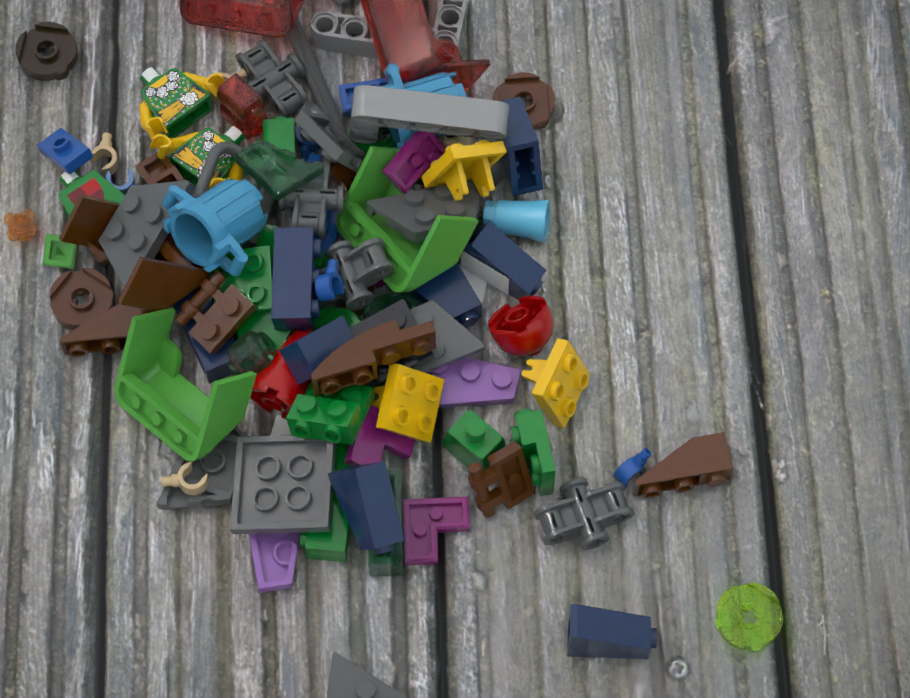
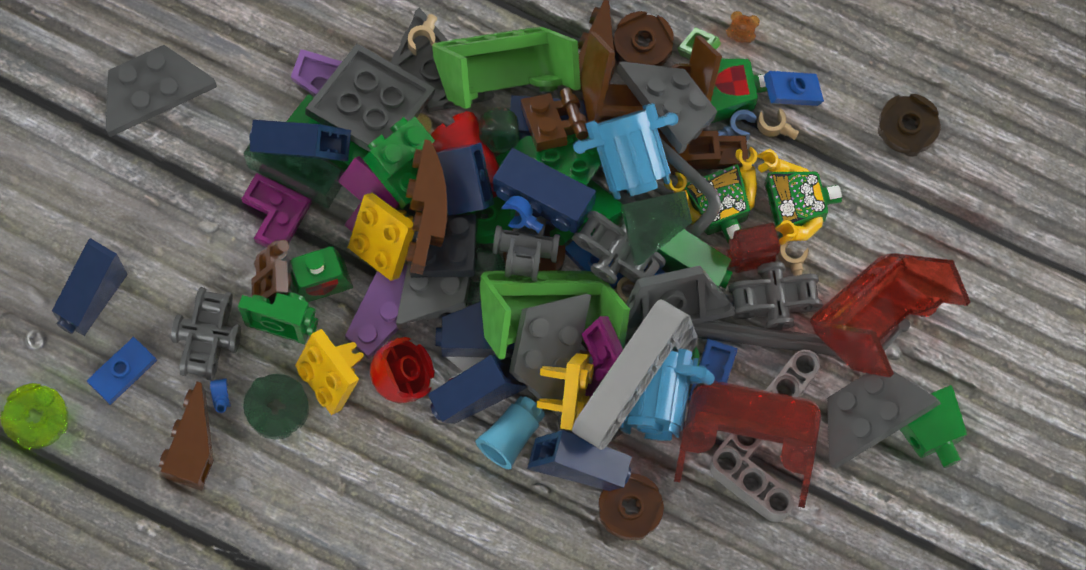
camera: 115 degrees right, 5 degrees up
none -> blue plate [86,336,157,405]
none -> clear green plate [243,374,309,440]

